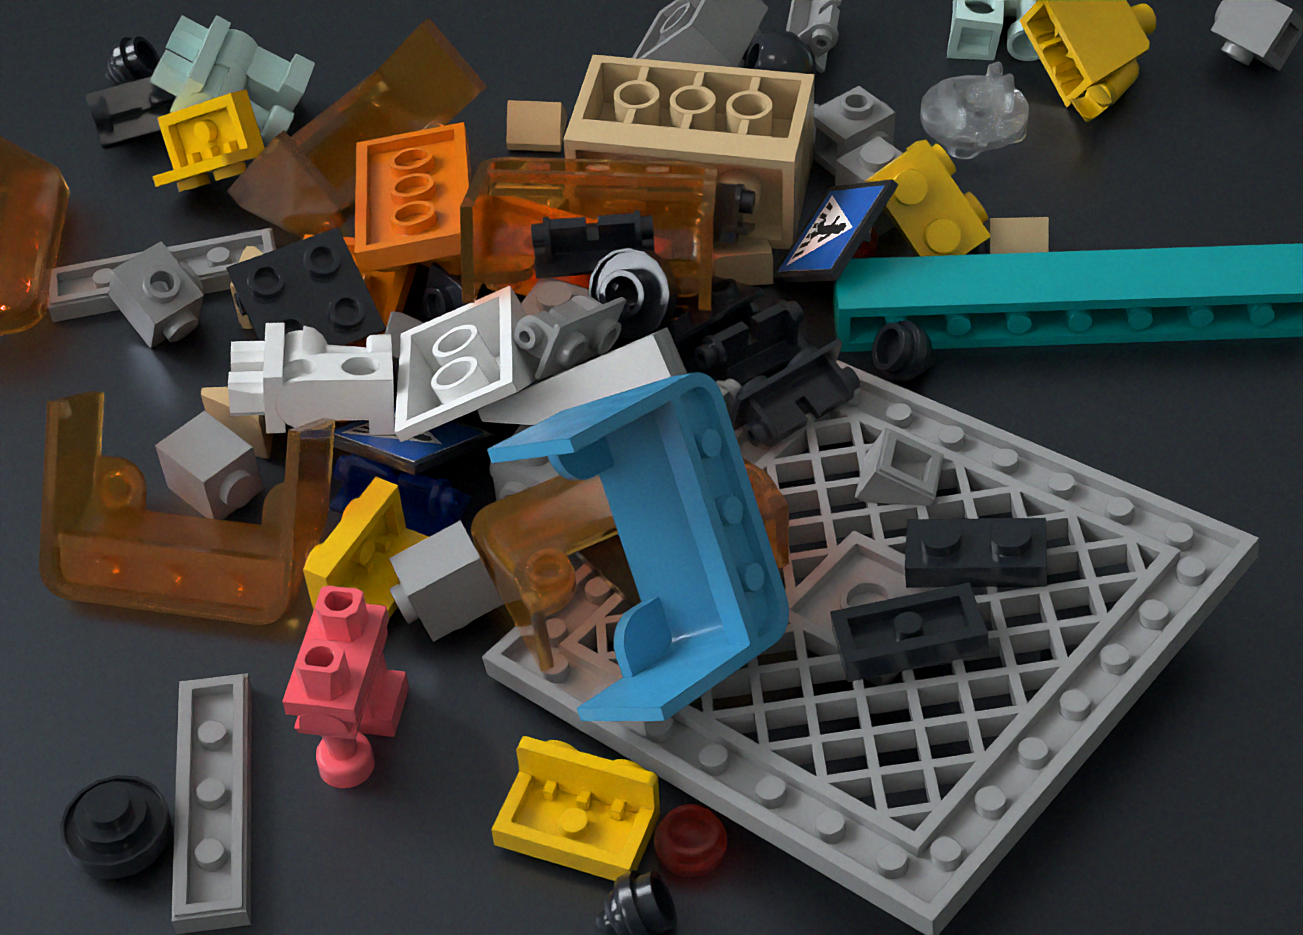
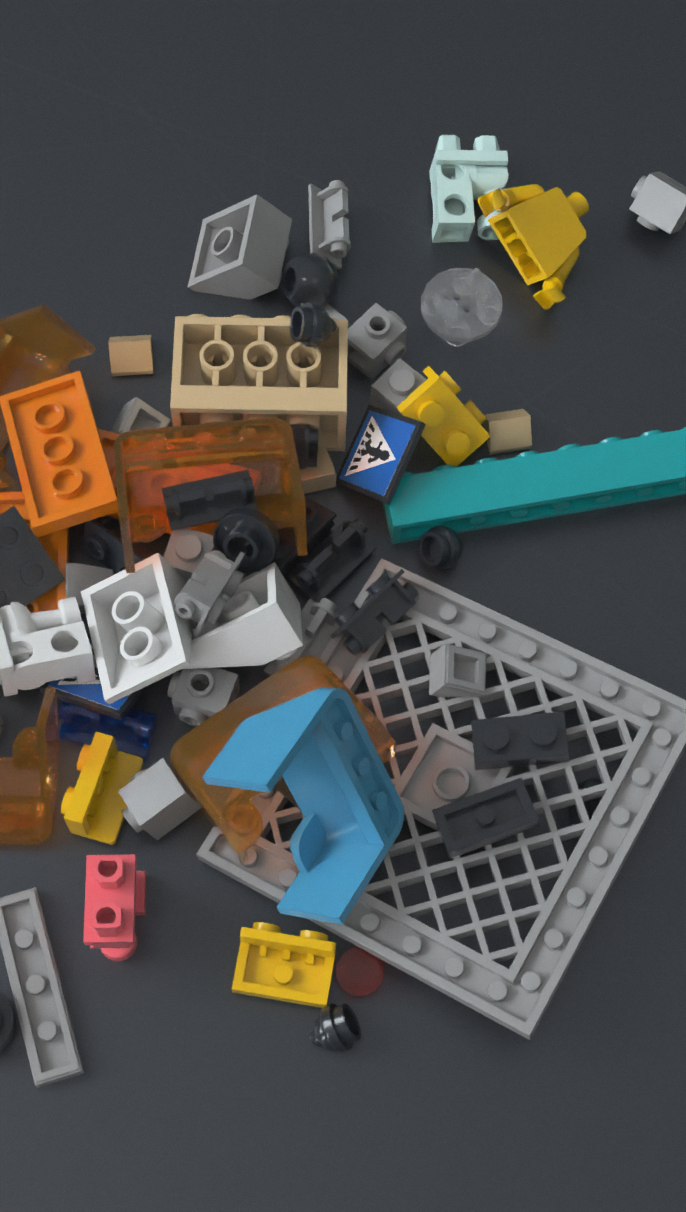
camera: 15 degrees left, 20 degrees up
none -> black plate [290,303,337,347]

